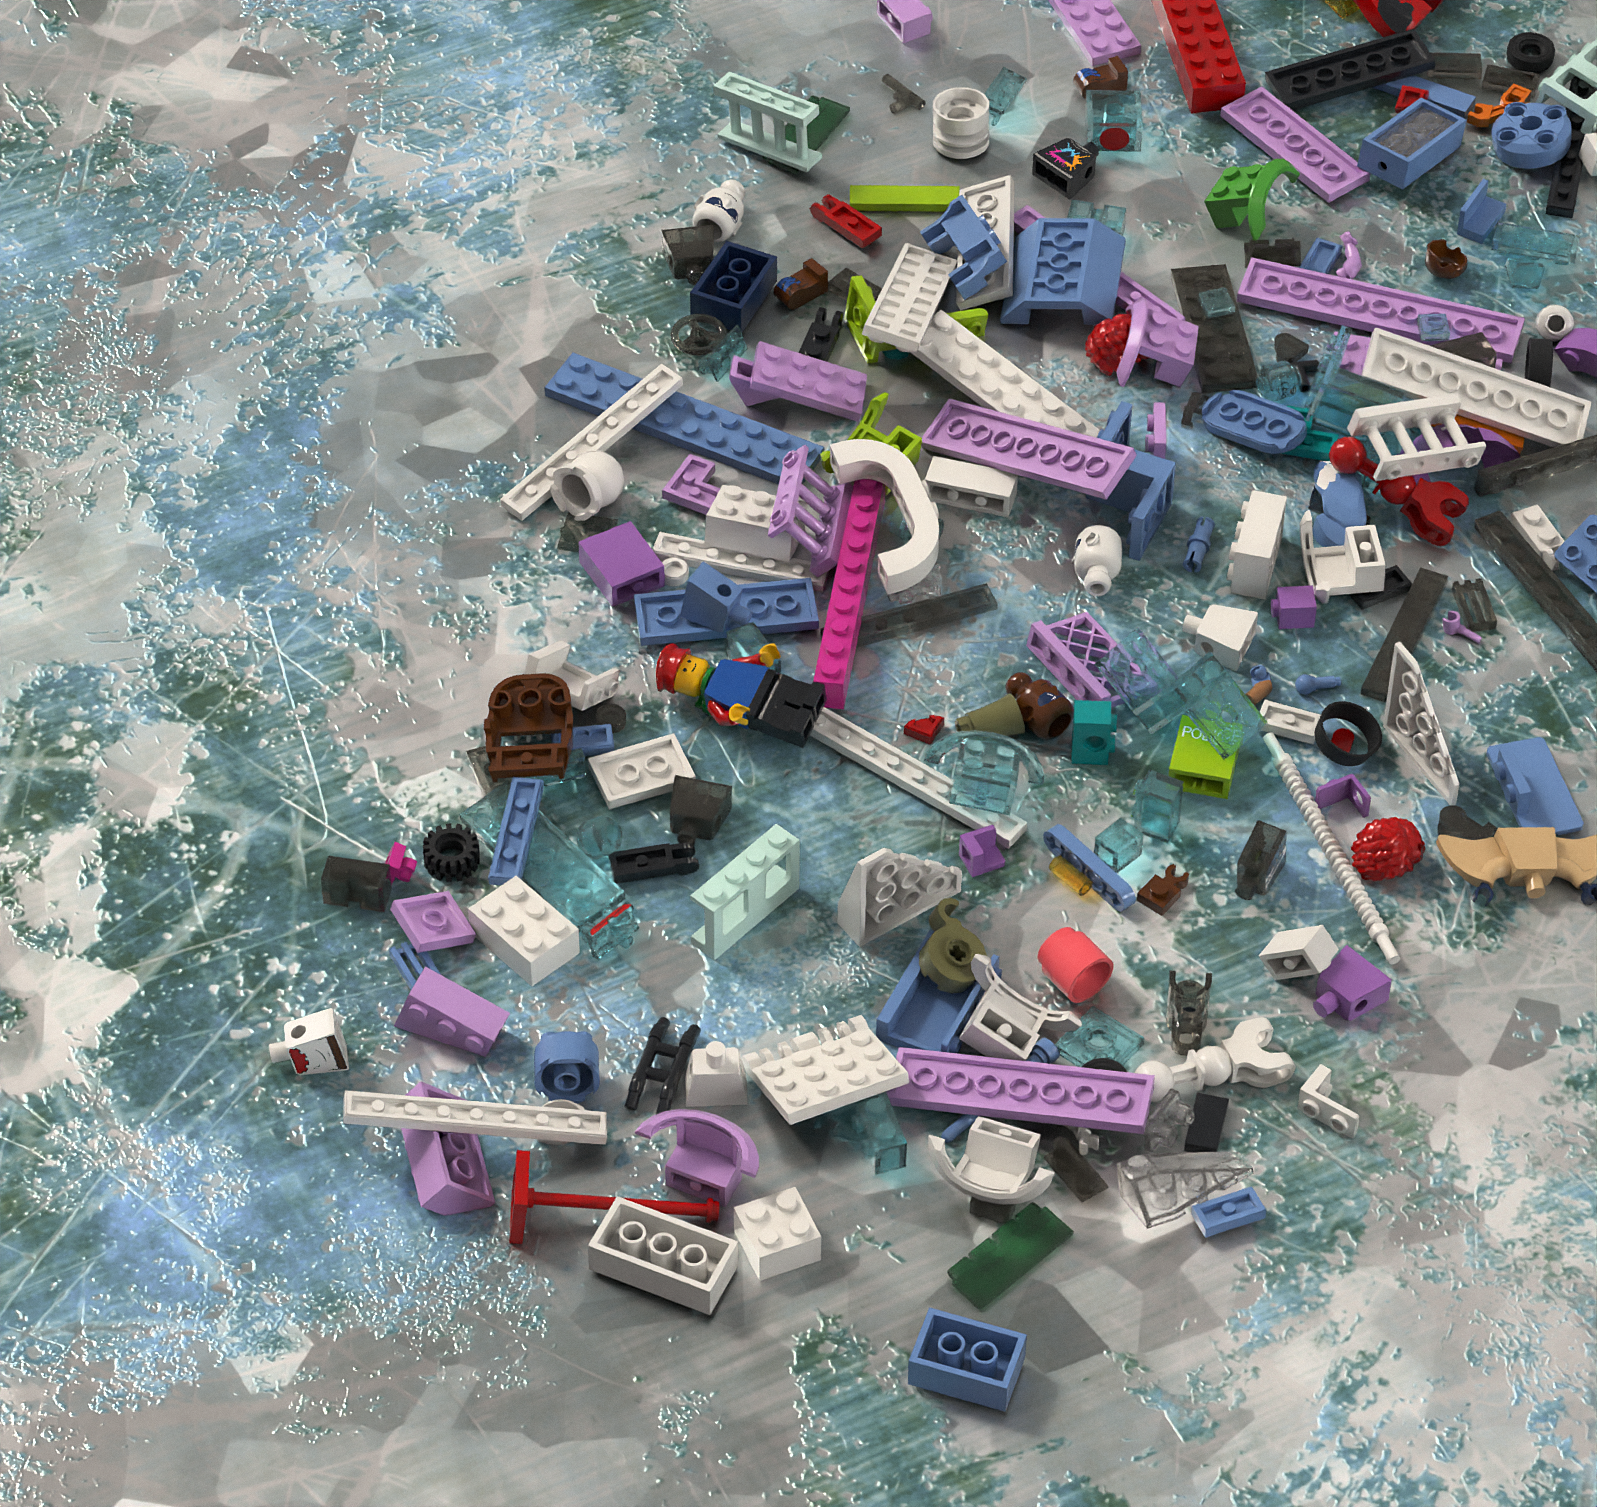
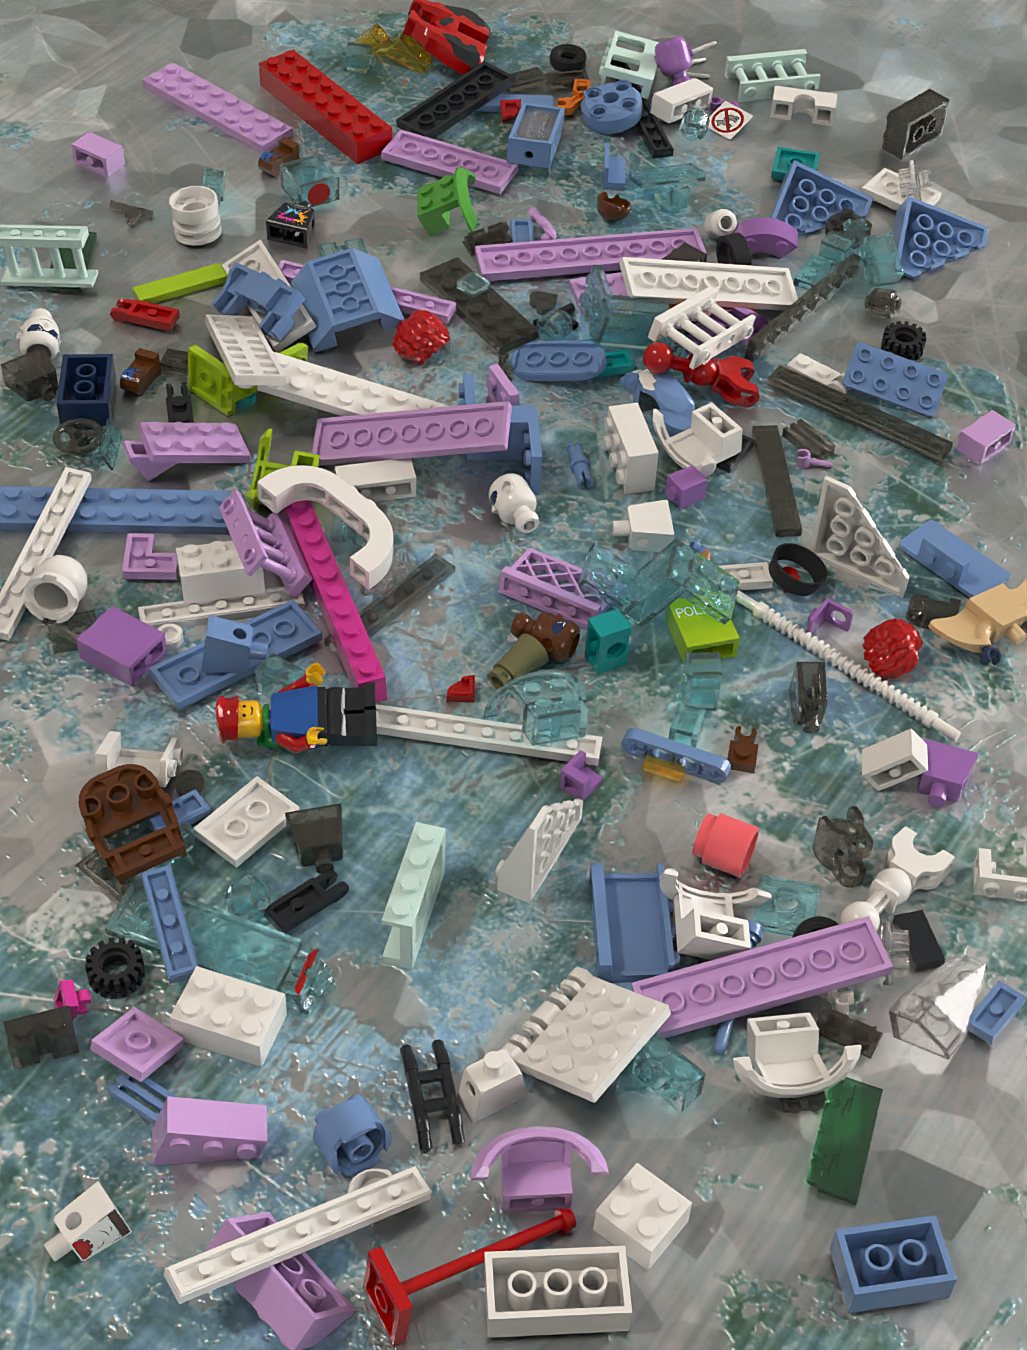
camera: 30 degrees left, 0 degrees up
olive piece [919,898,987,994] -> none
lavender piece [1117,298,1199,387] -> none
medium blue piece [1295,674,1341,695] -> none
clear light blue tile [1417,314,1450,341] -> none

